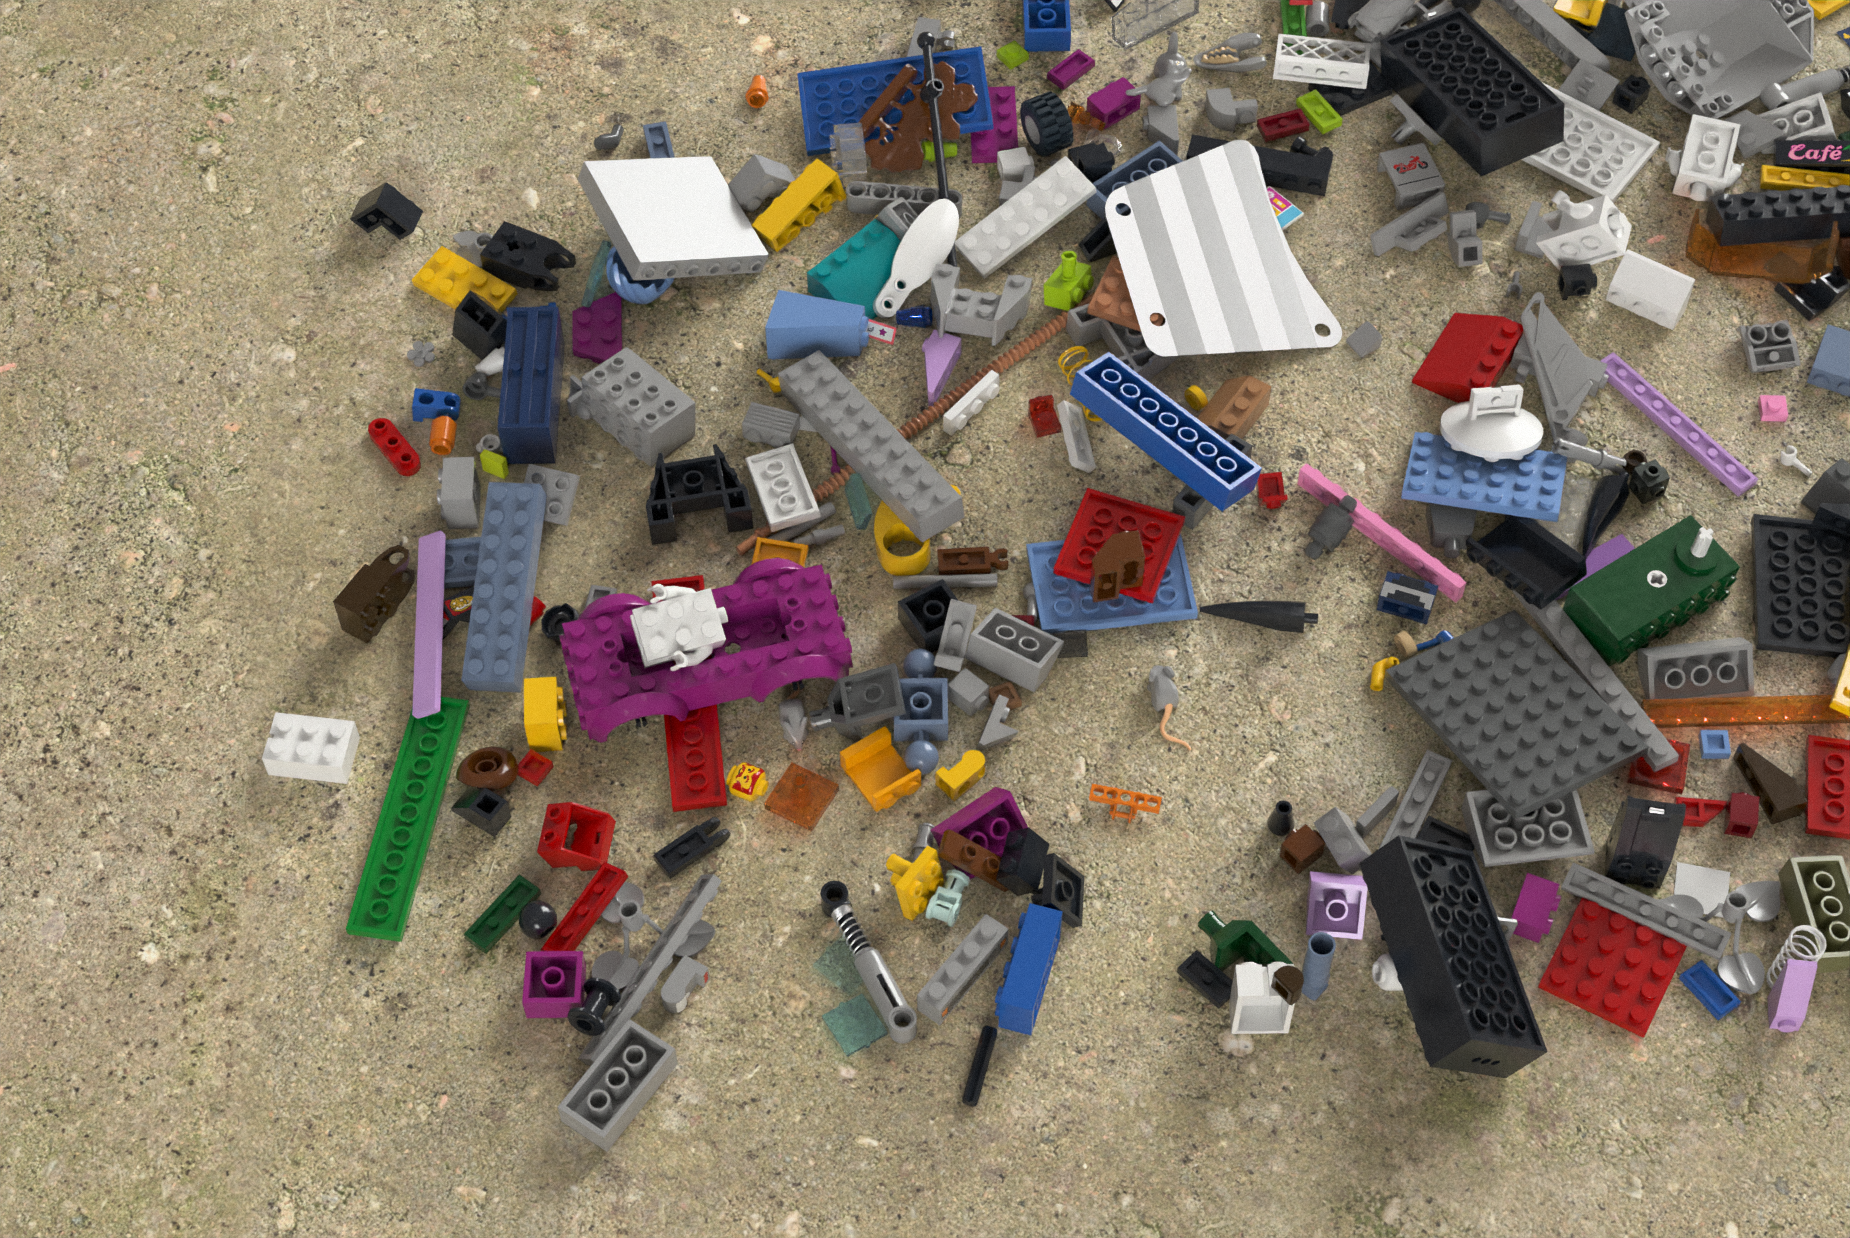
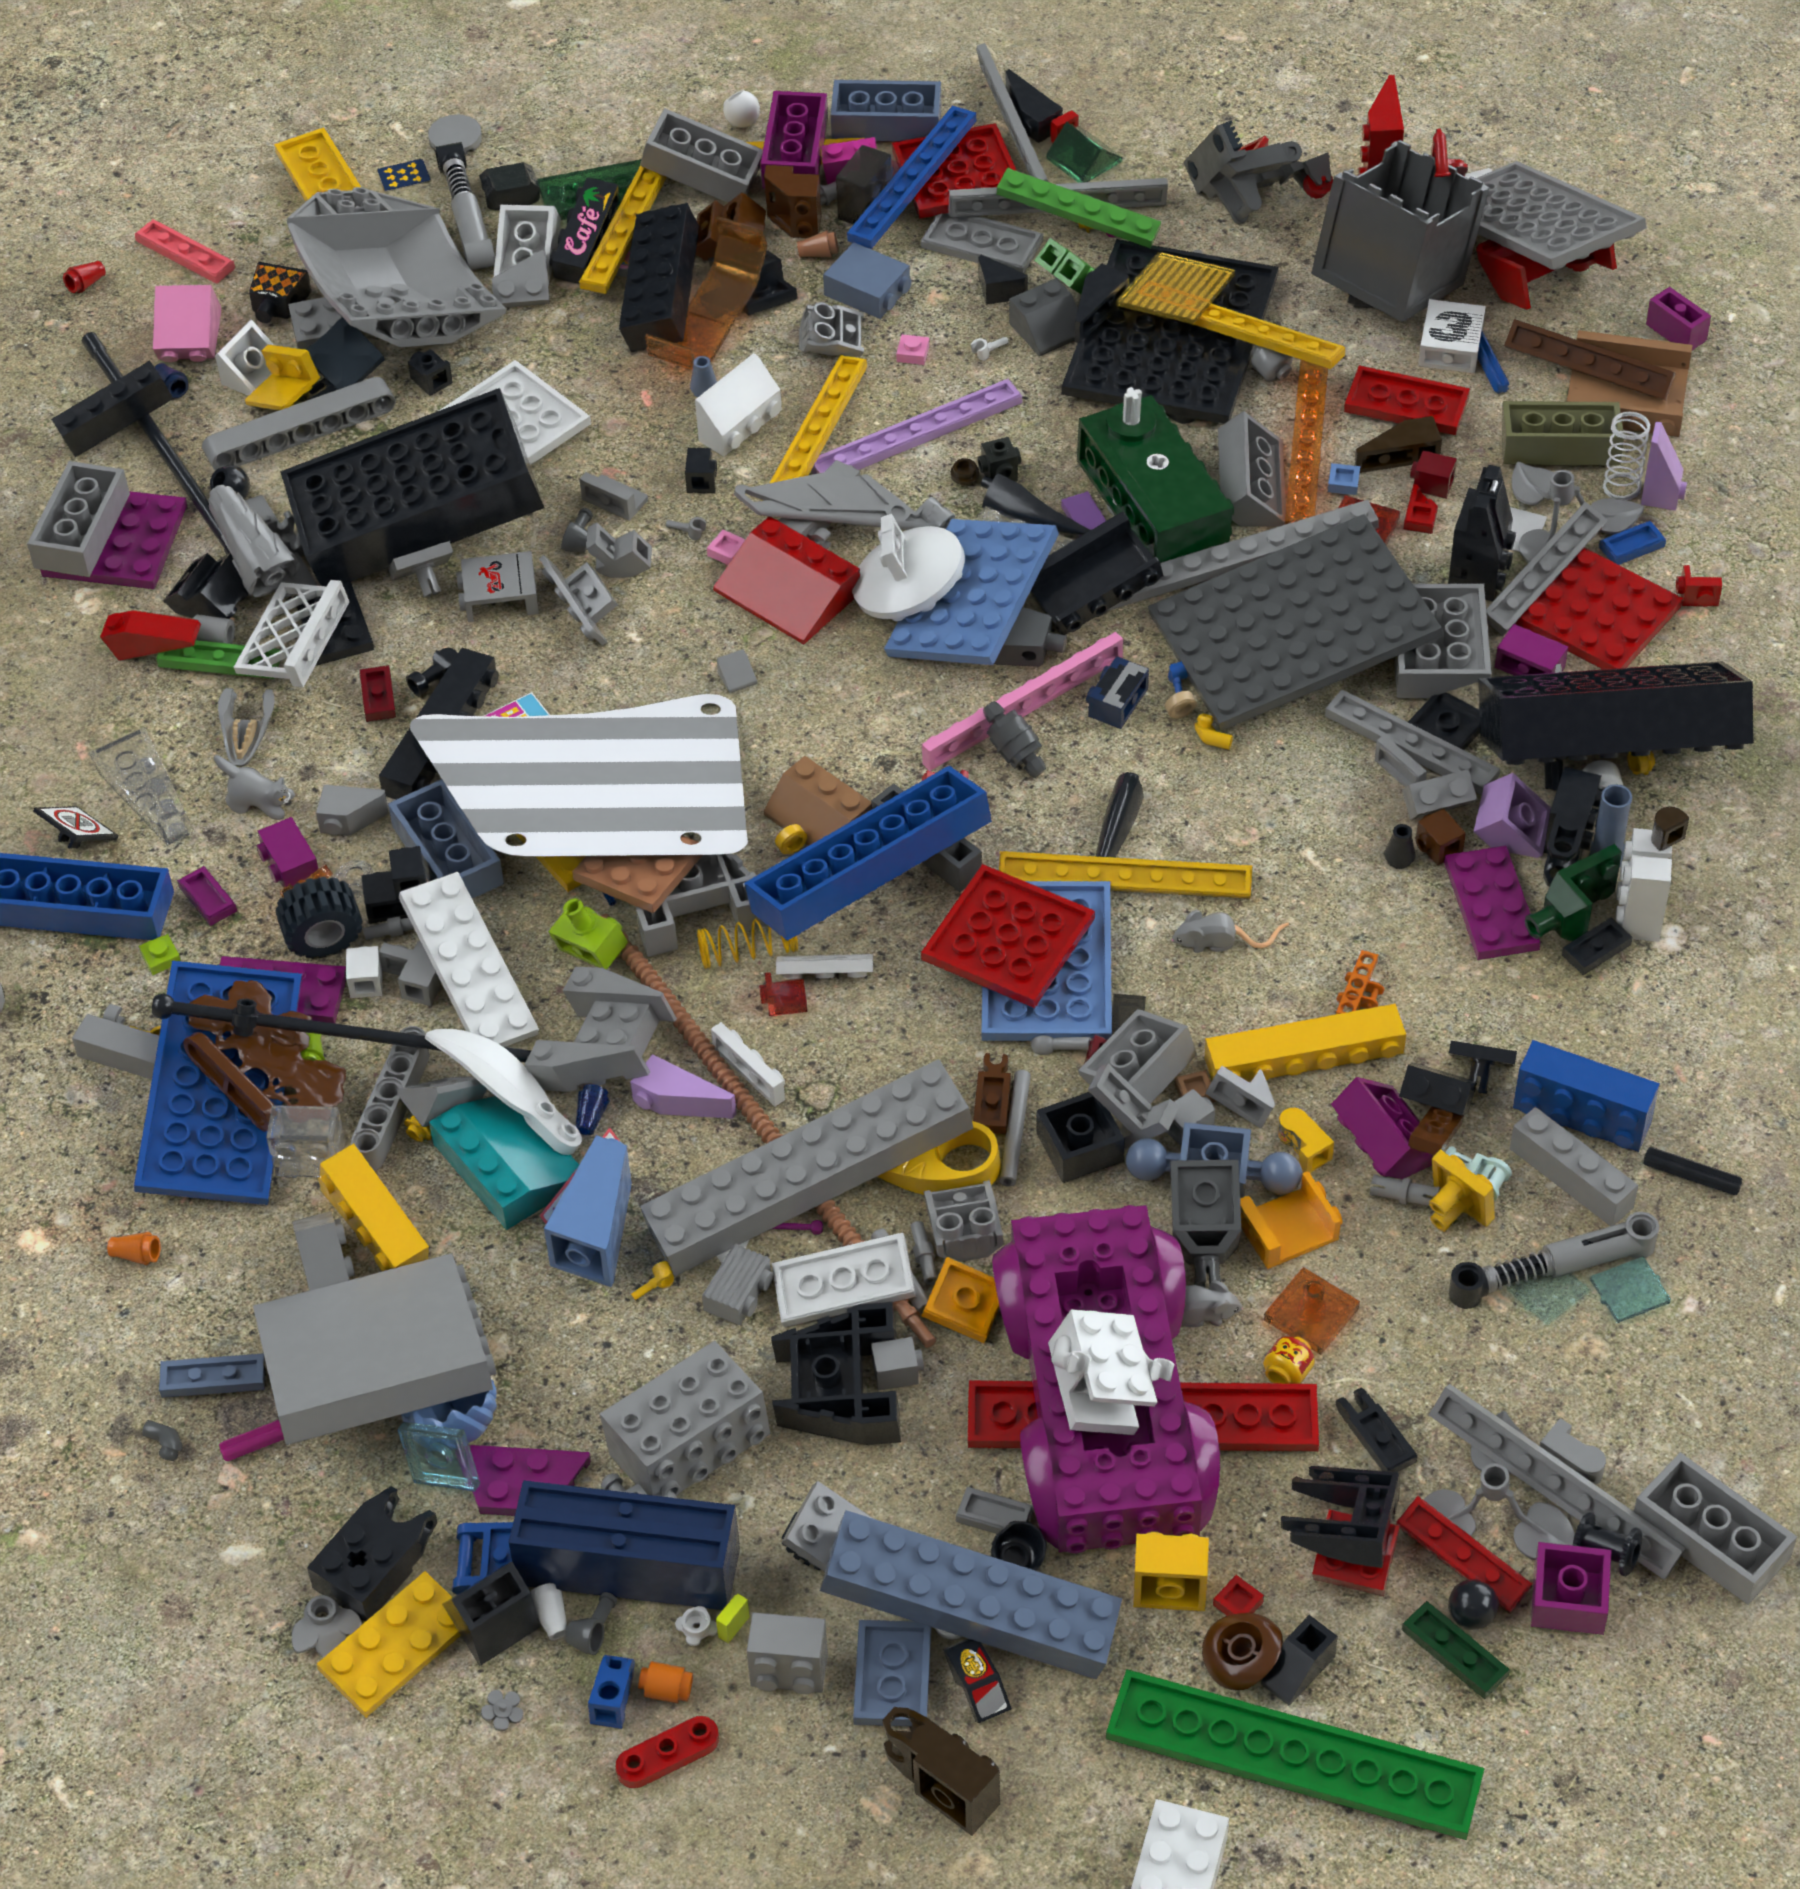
camera: 80 degrees left, 5 degrees down
black brick [350,182,423,240] -> none
lavender tile [412,530,446,719] -> none
clear light blue tile [844,473,873,530] -> none
black slope [1078,216,1117,262] -> none
reddish brown piece [1090,531,1145,603] -> none
light grey animal [1125,59,1192,106] -> none
light grey brick [1205,88,1258,131] -> none
lime plate [1296,90,1343,135] -> none
white torso [1536,190,1632,271] -> none
light grey pin [1552,437,1626,474] -> none
light grey piece [1558,59,1620,111] -> none
white torso [1665,114,1744,202] -> none
none -> sand blue cone [690,356,717,397]
none -> bright pink plate [707,530,745,565]
none -> yellow tile [761,355,867,501]
none -> light grey brick [871,1337,924,1390]
none -> light grey slope [924,1180,1004,1262]
none -> yellow tile [999,851,1253,899]
none -> yellow brick [1204,1004,1406,1082]
none -> black wedge [1281,1466,1400,1568]
none -> magenta plate [1444,845,1541,960]
none -> black brick [1543,767,1604,887]
none -> red bracket [1676,565,1723,607]

